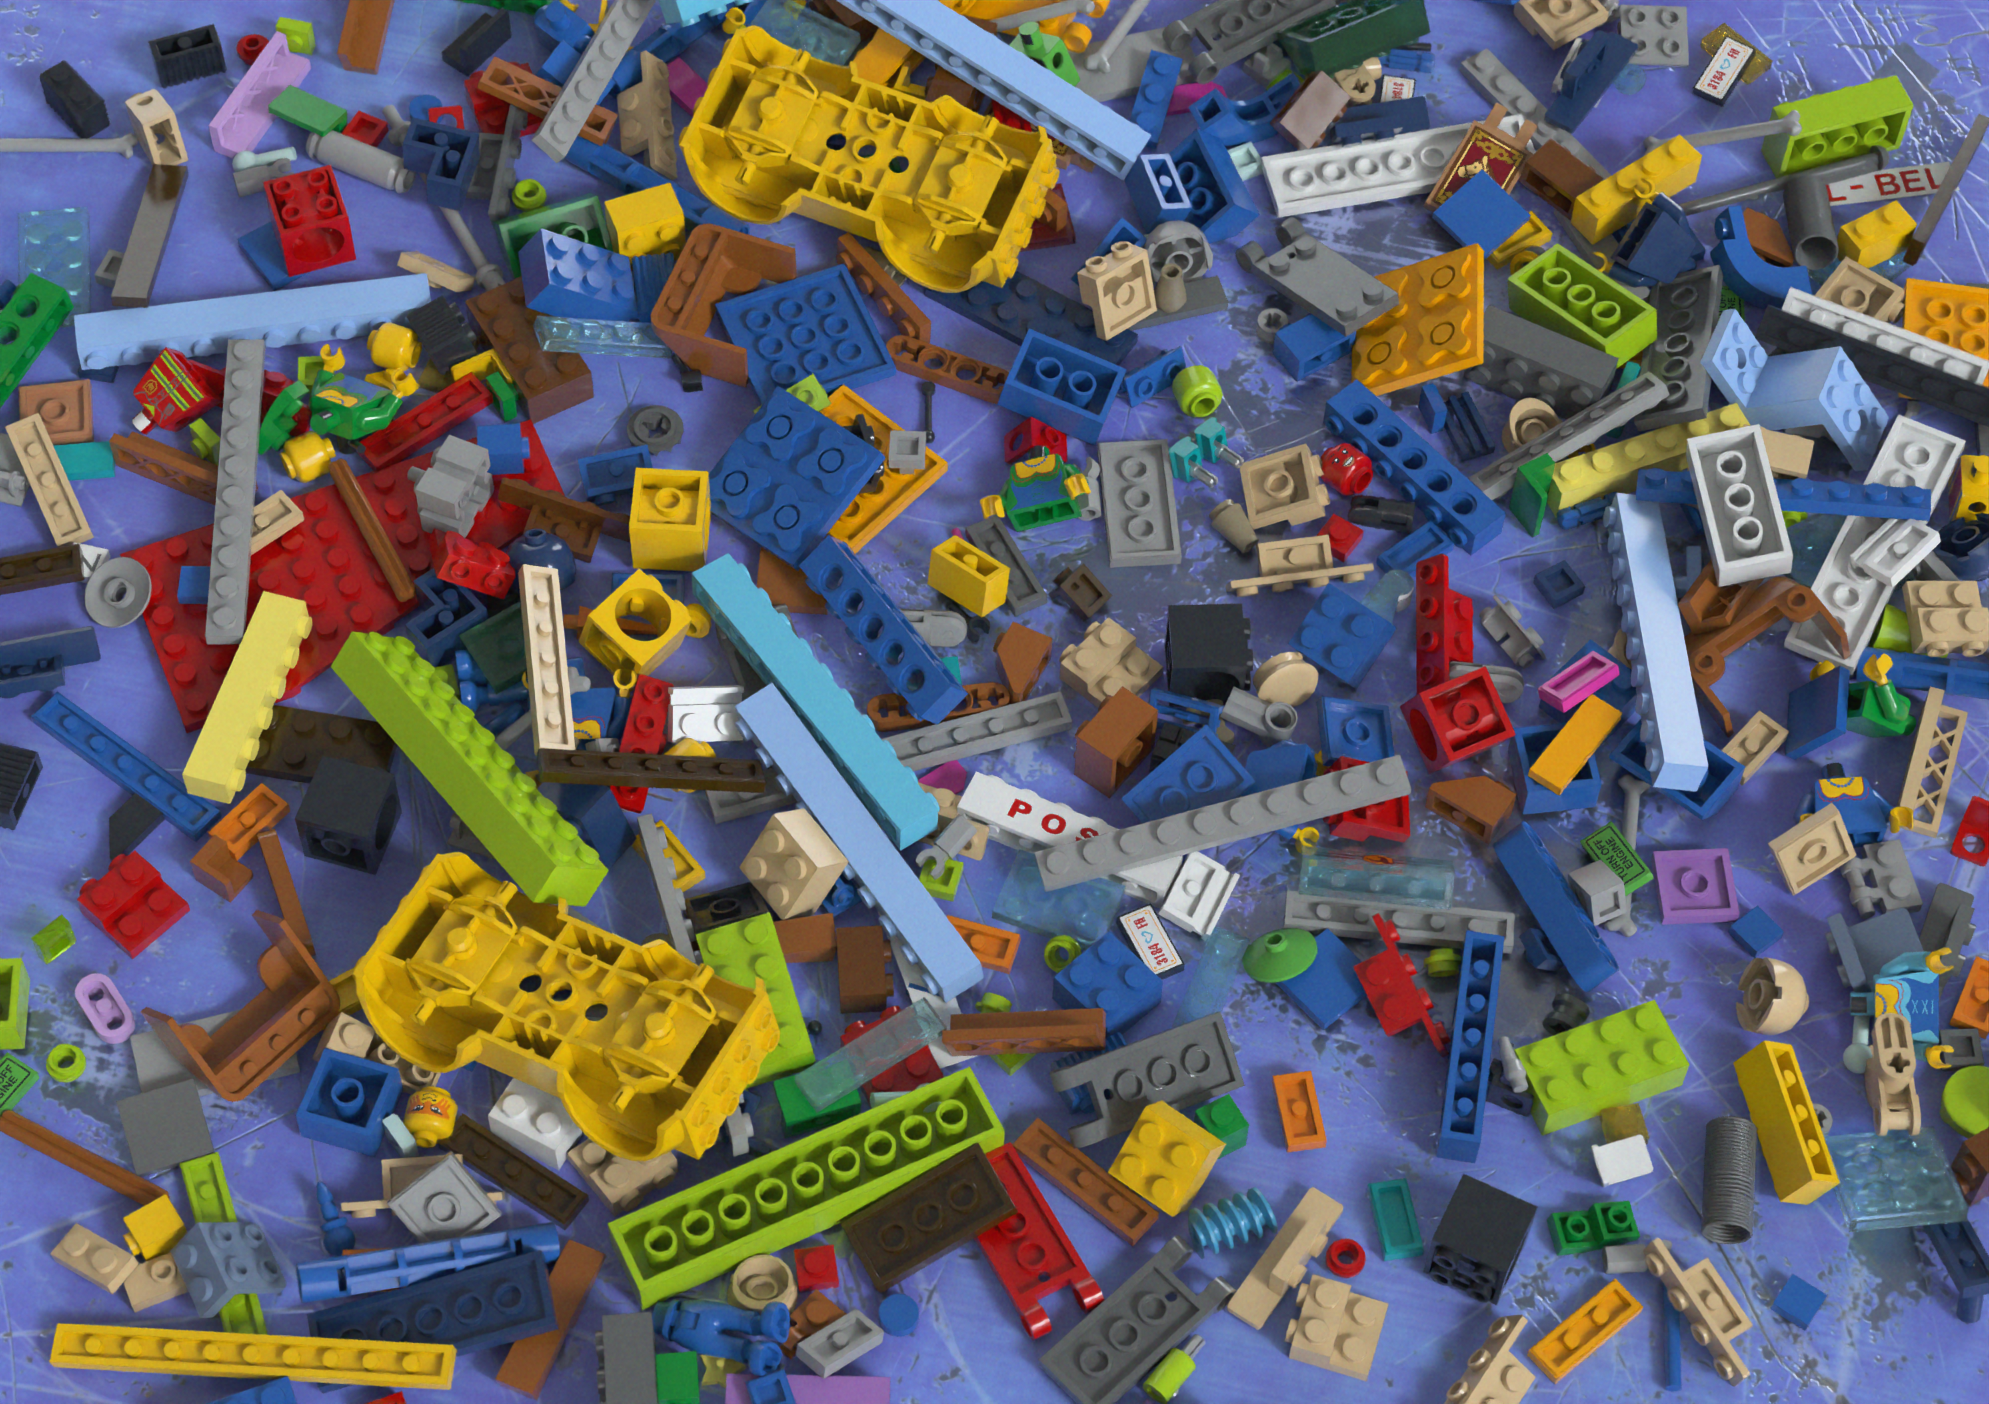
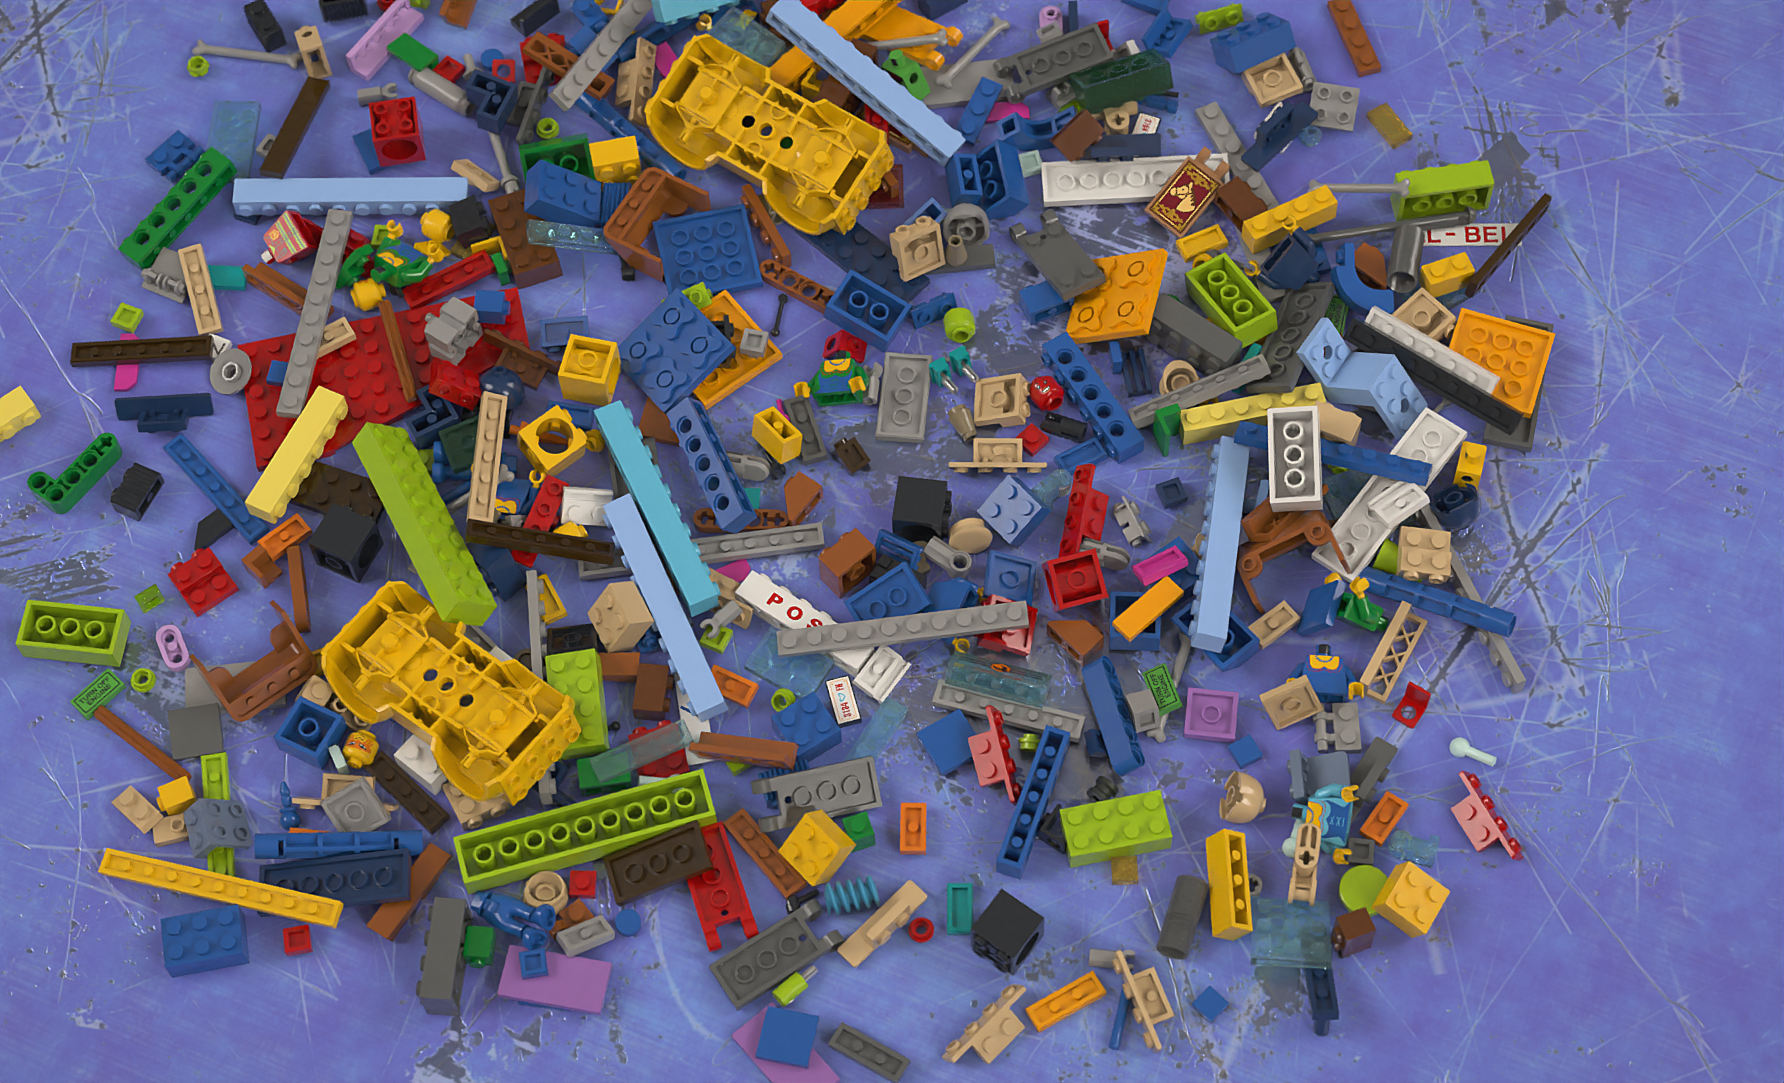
camera: 15 degrees right, 5 degrees up
nougat tile [19,379,94,446] -> none
lime plate [189,418,221,465] -> none
light aqua bar [232,146,297,172] -> none
dark grey gear [627,405,684,456] -> none
light yellow piece [700,1355,746,1389] -> none
lime plate [975,992,1012,1013] -> none
tan plate [1059,617,1163,708] -> none
bright green dish [1242,928,1318,983] -> none
light grey bush [1256,308,1289,344] -> none
tan plate [1285,1274,1389,1381] -> none
blue tile [1432,169,1530,260] -> none
light grey piece [1498,1036,1528,1093] -> none
green slope [1546,1201,1640,1256] -> none
blue axle [1556,491,1619,530] -> none
white bracket [1591,1135,1653,1187] -> none
tile [1693,36,1756,107] -> none
none -> black hand [786,889,819,915]

